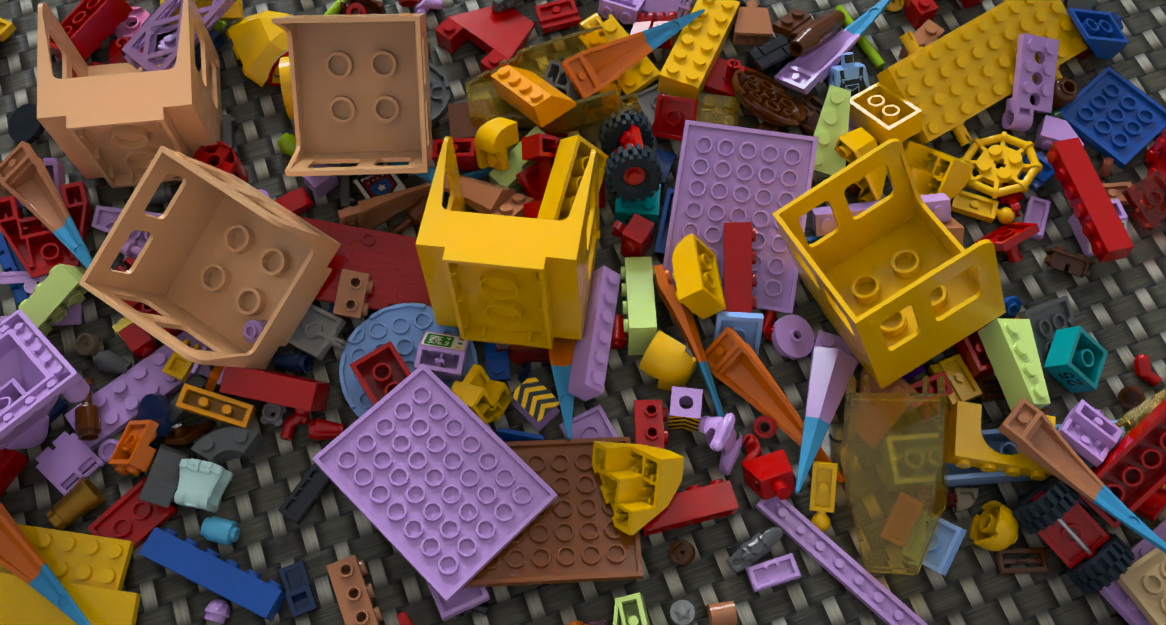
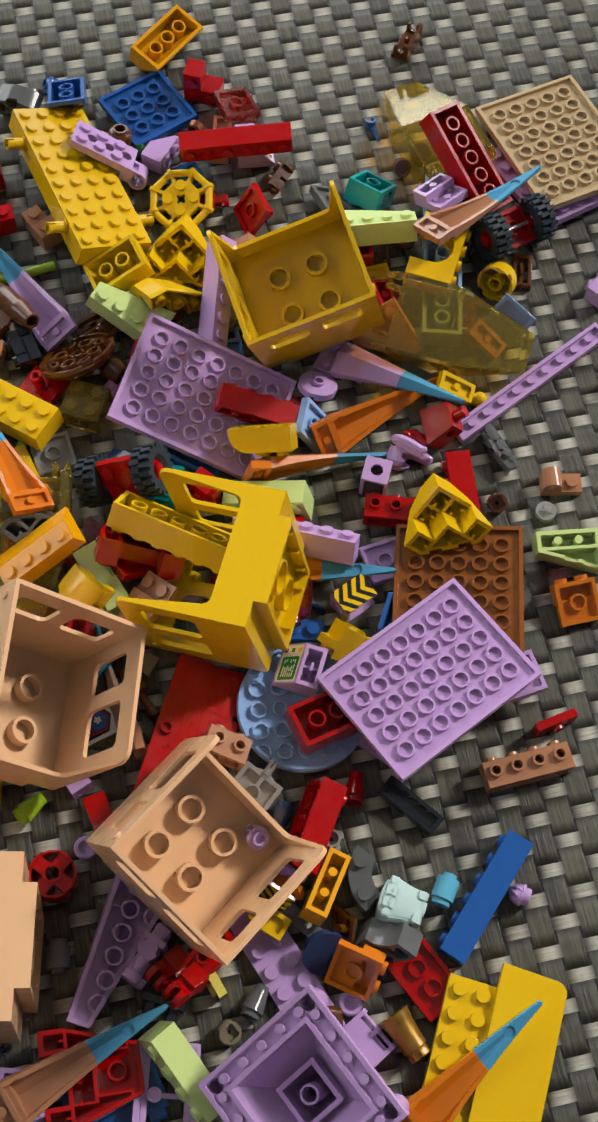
camera: 85 degrees left, 0 degrees up
red brick [118,322,159,360] -> none
dark blue slope [278,560,318,617] -> none
red arm [280,412,310,441] -> none
yellow brick [639,330,697,391] -> none
red tile [652,94,699,141] -> none
lavender plate [745,553,801,593] -> none
red plate [753,415,777,439] -> none
light blue torso [827,52,870,97] -> none
yellow plate [951,190,1015,224] -> none
lavender tile [1022,195,1051,241] -> none
red arm [1134,354,1162,387] -> none

